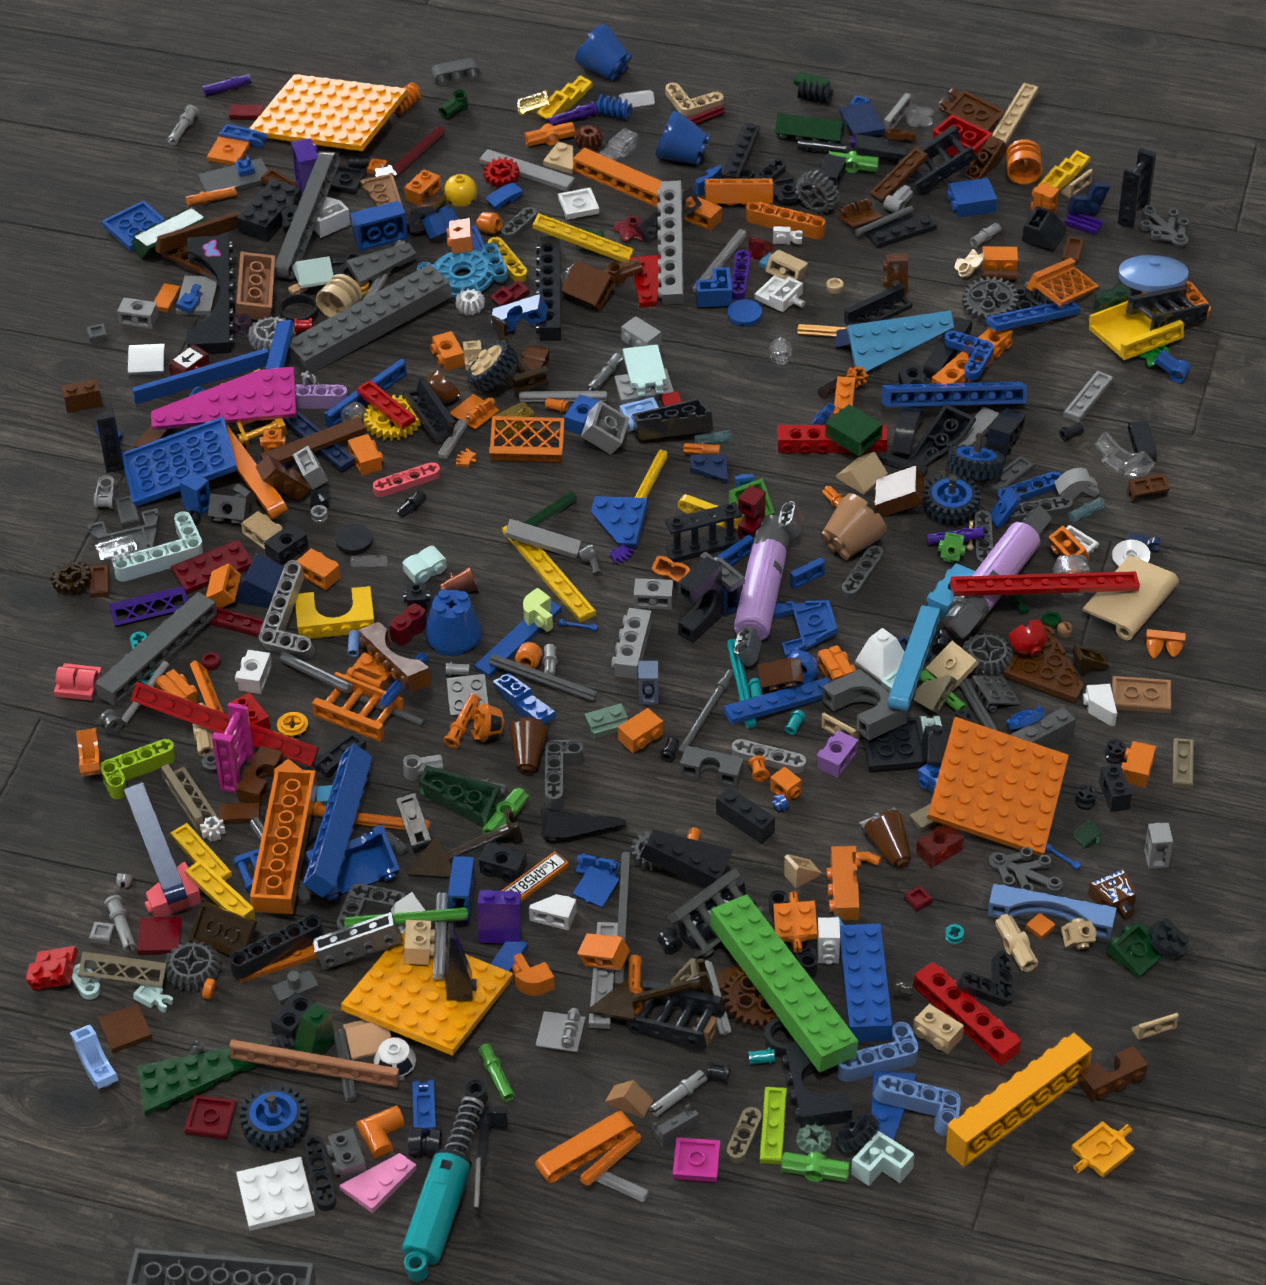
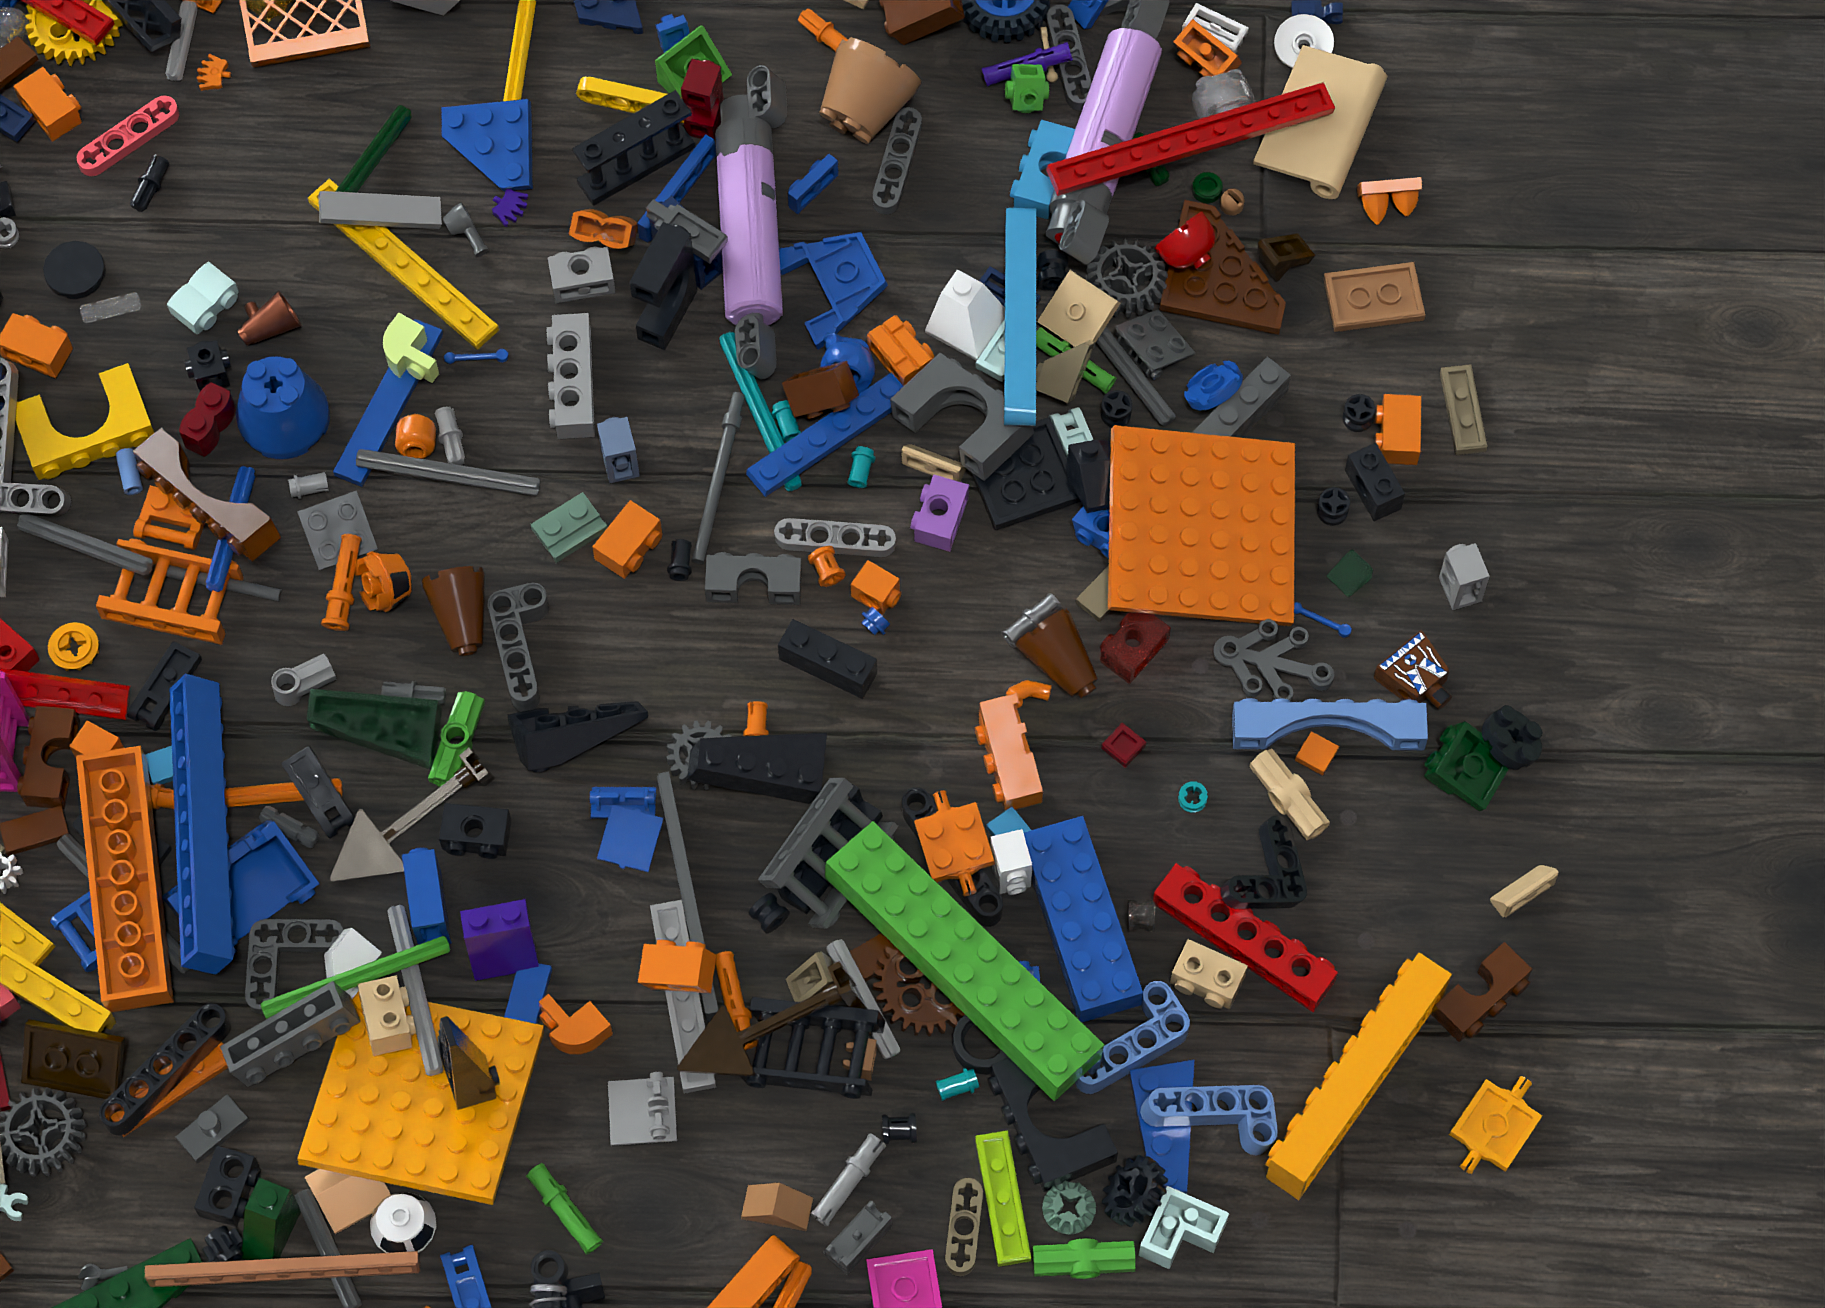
camera: 15 degrees left, 20 degrees up
orange tile [202,978,217,1000] -> none
blue slope [493,673,556,724] -> none
tile [501,851,569,902] -> none
white slope [529,894,577,931] -> none
tan slope [784,854,822,888] -> none
tan brick [1061,918,1096,950] -> none
white slope [1083,684,1117,726] -> none

